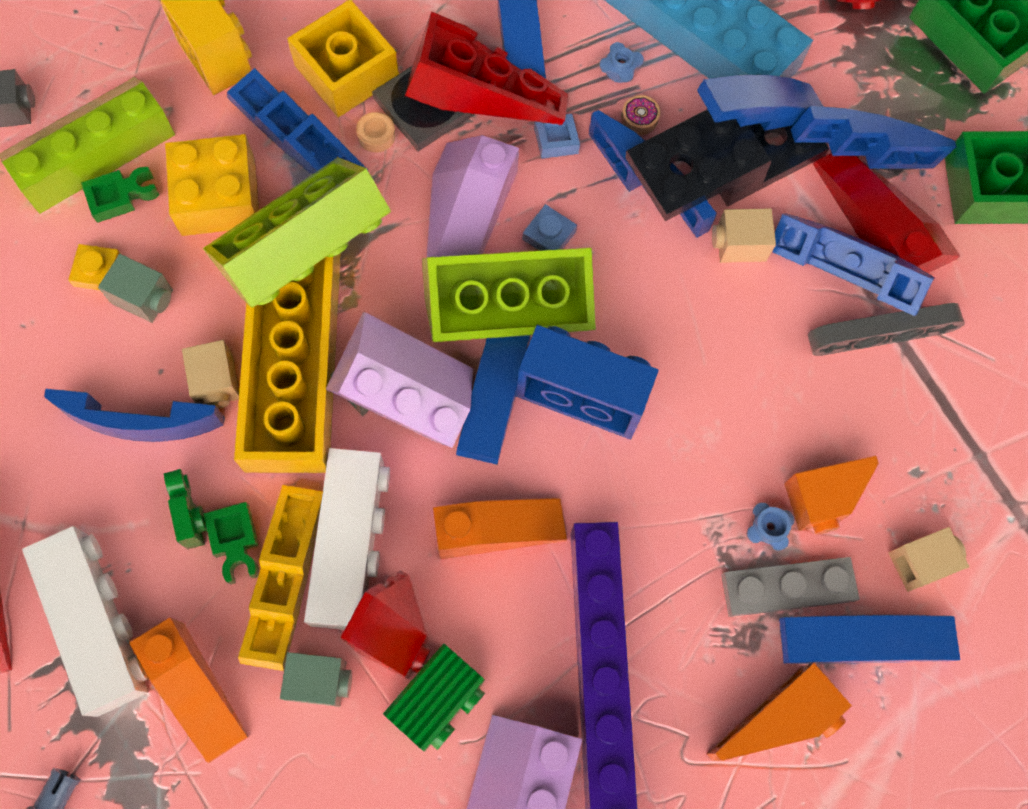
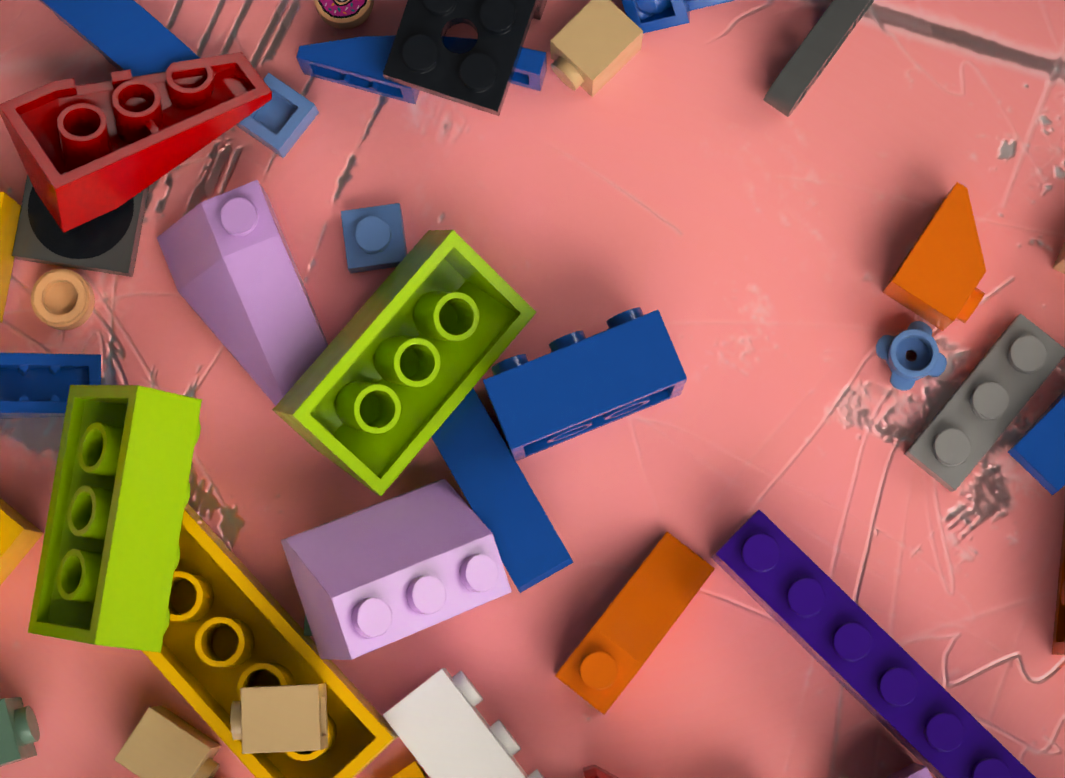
camera: 30 degrees left, 10 degrees up
none -> tan brick [230,683,328,754]

